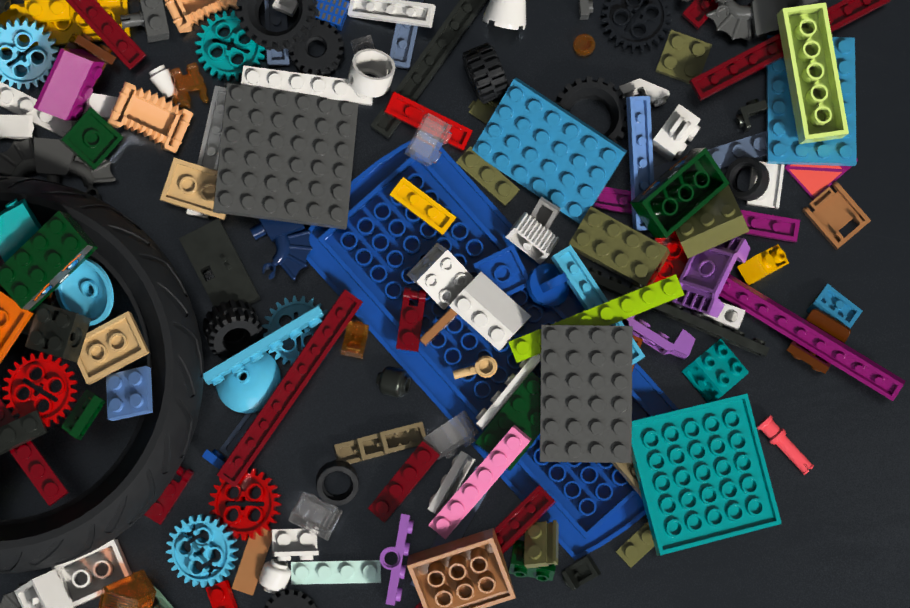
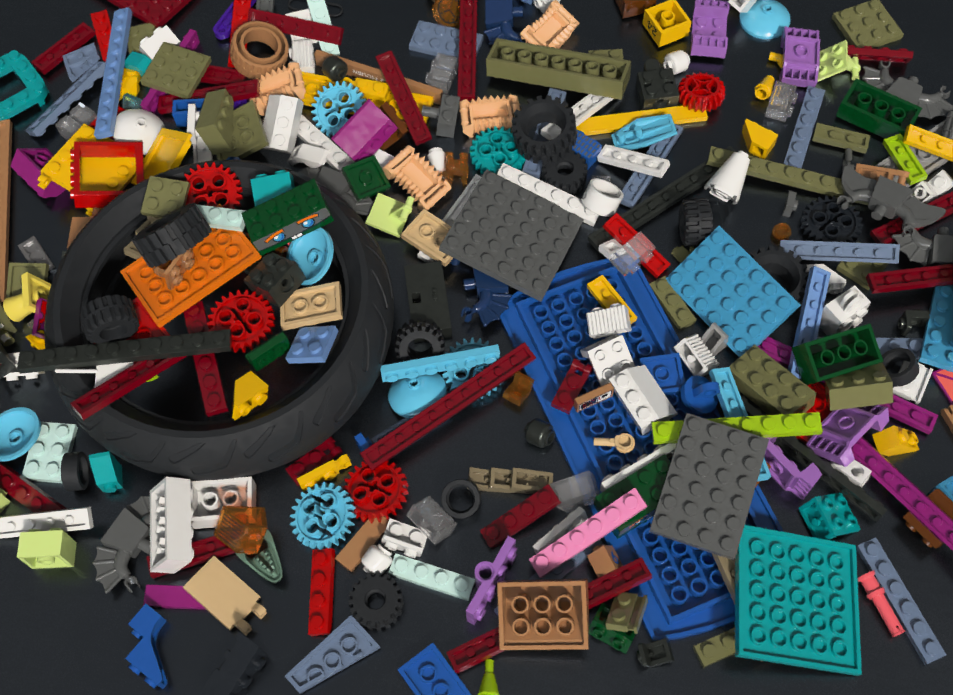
camera: 25 degrees right, 20 degrees down
none -> yellow slope [232,371,269,420]
none -> yellow plate [297,454,352,492]
none -> yellowish green plate [365,193,415,238]
none -> white brick [586,303,632,339]
none -> medium nougat brick [587,544,623,578]
none -> white plate [599,239,626,261]
none -> sand blue plate [780,240,900,264]
none -> sand blue plate [856,537,946,665]

